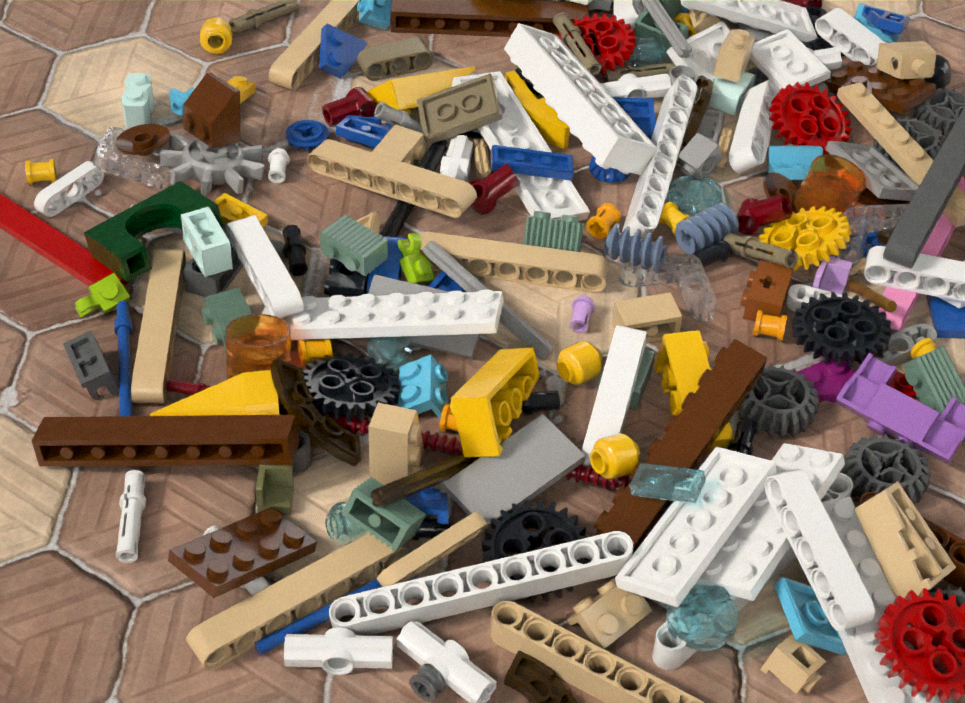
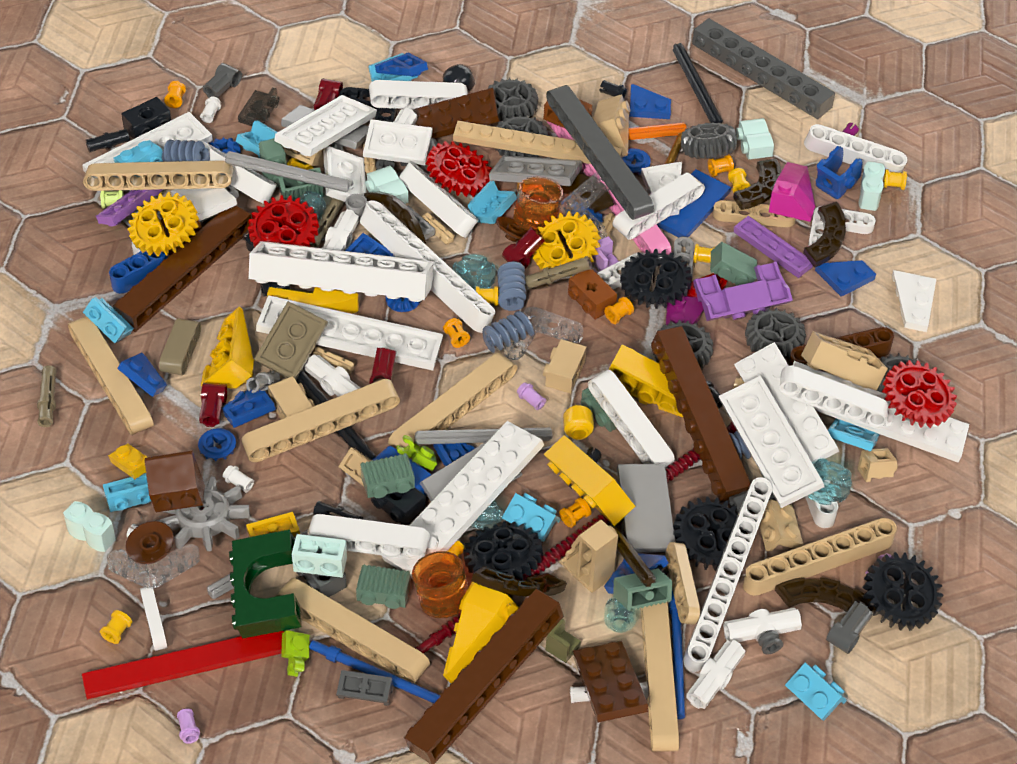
camera: 55 degrees left, 5 degrees up
white pin [116,470,146,563] -> none
yellow head [199,18,233,54] -> none
blue tile [491,145,574,181] -> none
sand green brick [523,211,585,252] -> none
dark tan pin [553,12,602,76] -> none
yellow head [590,433,640,479] -> none
clear light blue plate [629,463,706,504] -> none
light grey brick [678,133,723,182] -> none
black pin [693,240,732,269] -> none
tan brick [713,29,756,83] -> none
pearl gold bar [846,279,897,312] -> none
tan torso [876,41,936,79] -> none

